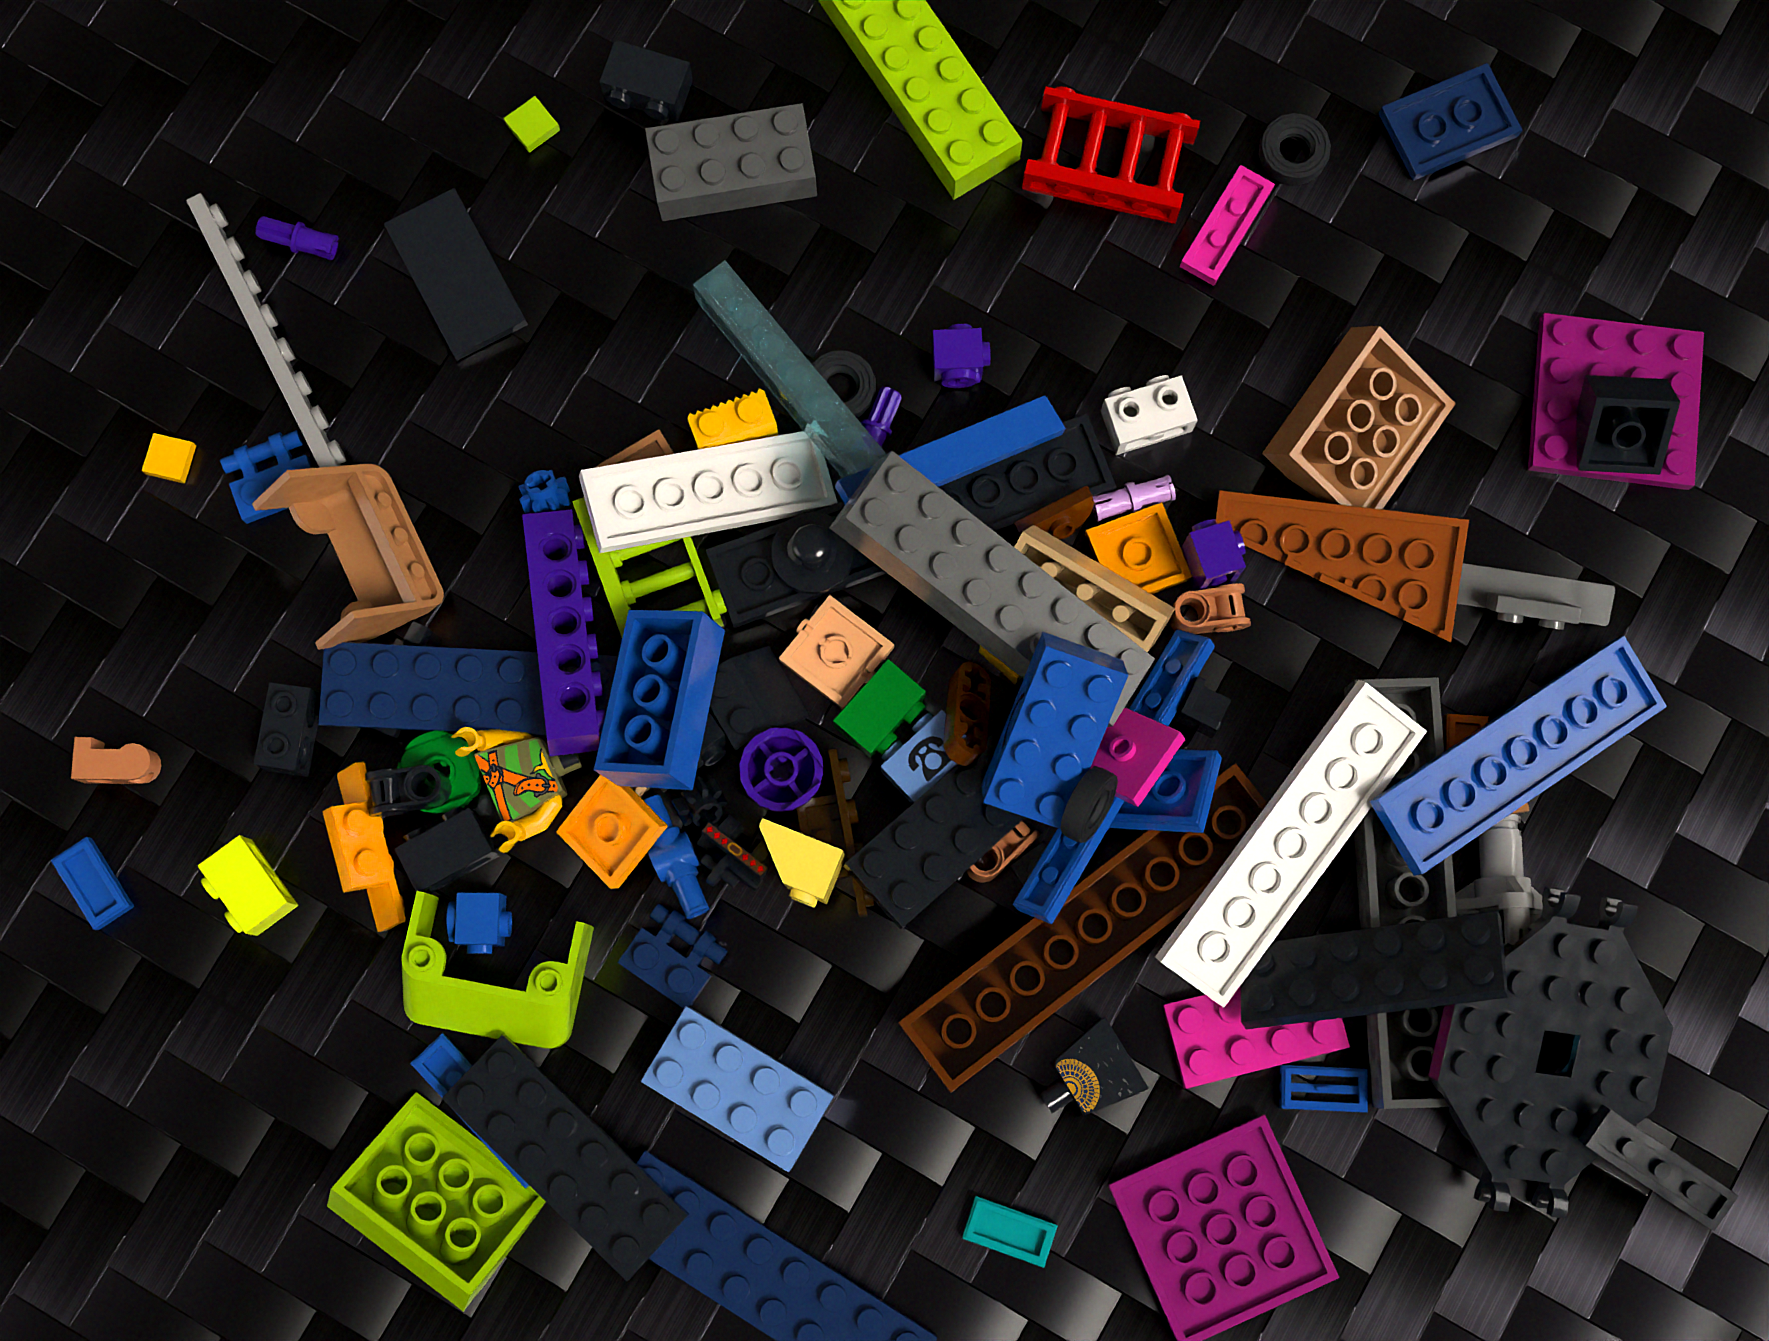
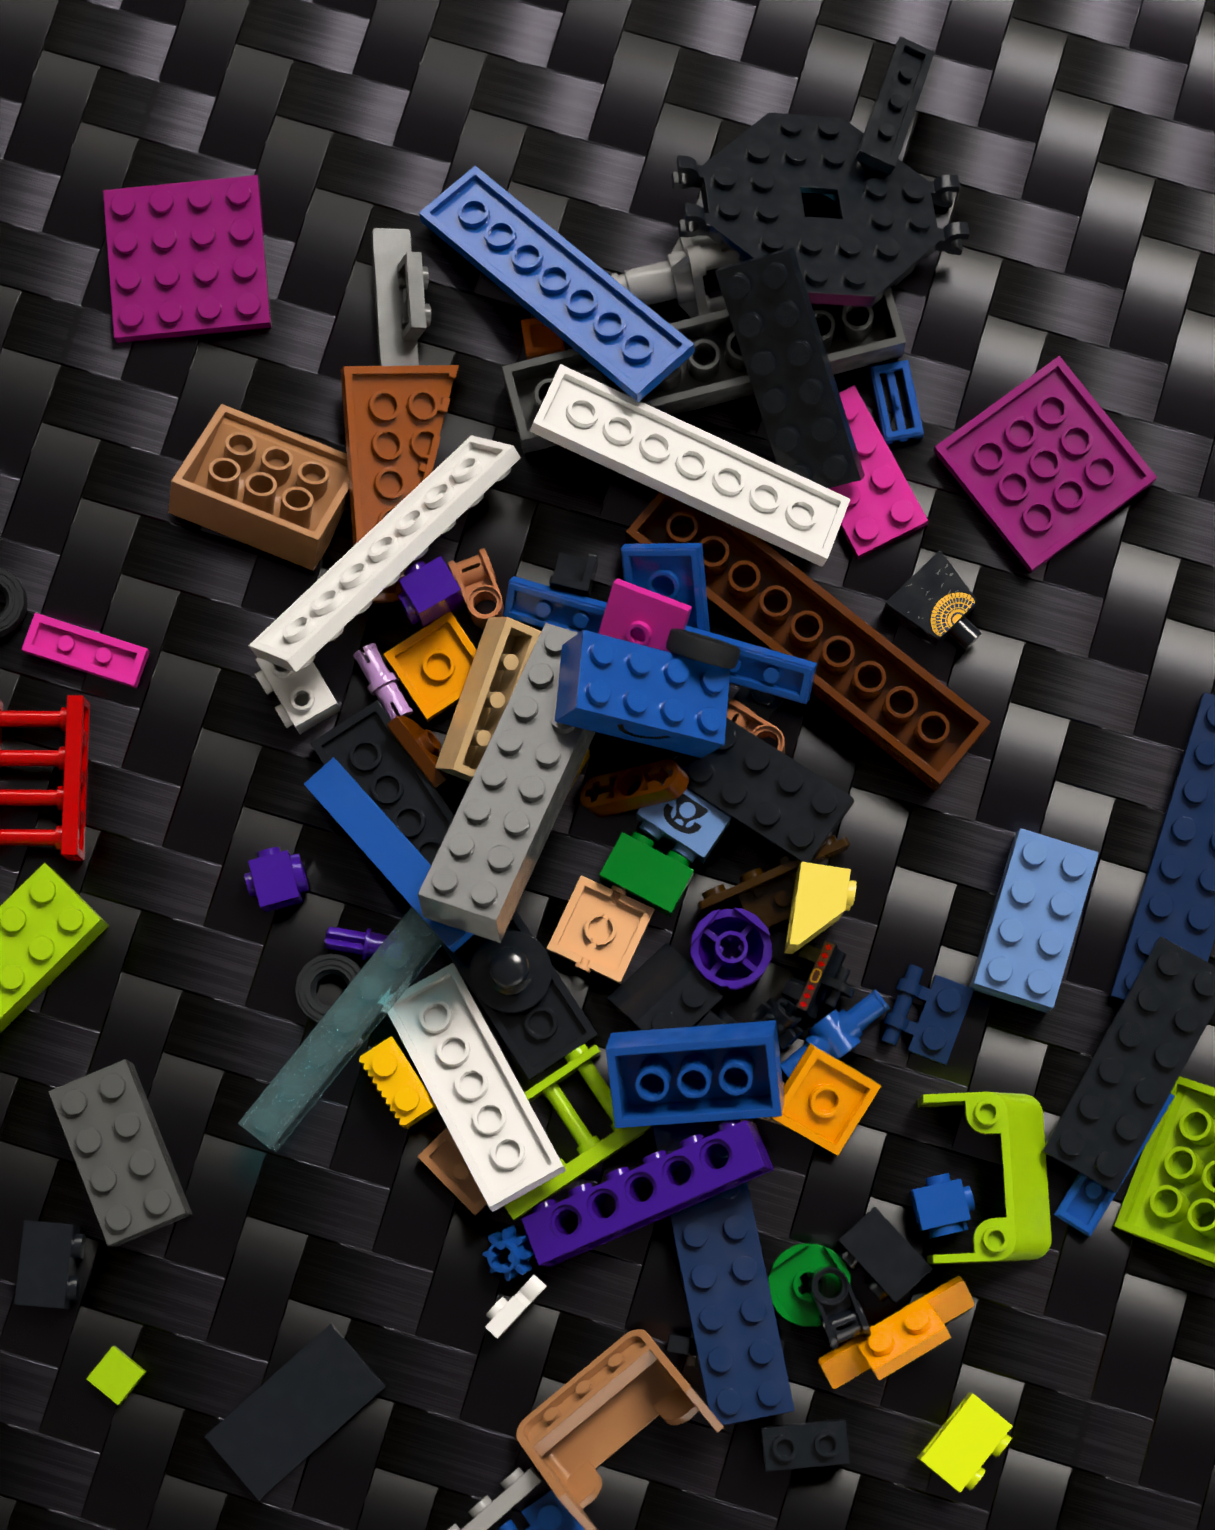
camera: 100 degrees left, 0 degrees up
torso [451,727,582,853] -> none
teal tile [962,1196,1058,1268] -> none
black slope [1576,375,1680,475] -> none
none -> white plate [248,435,521,672]
none -> white plate [485,1275,547,1339]

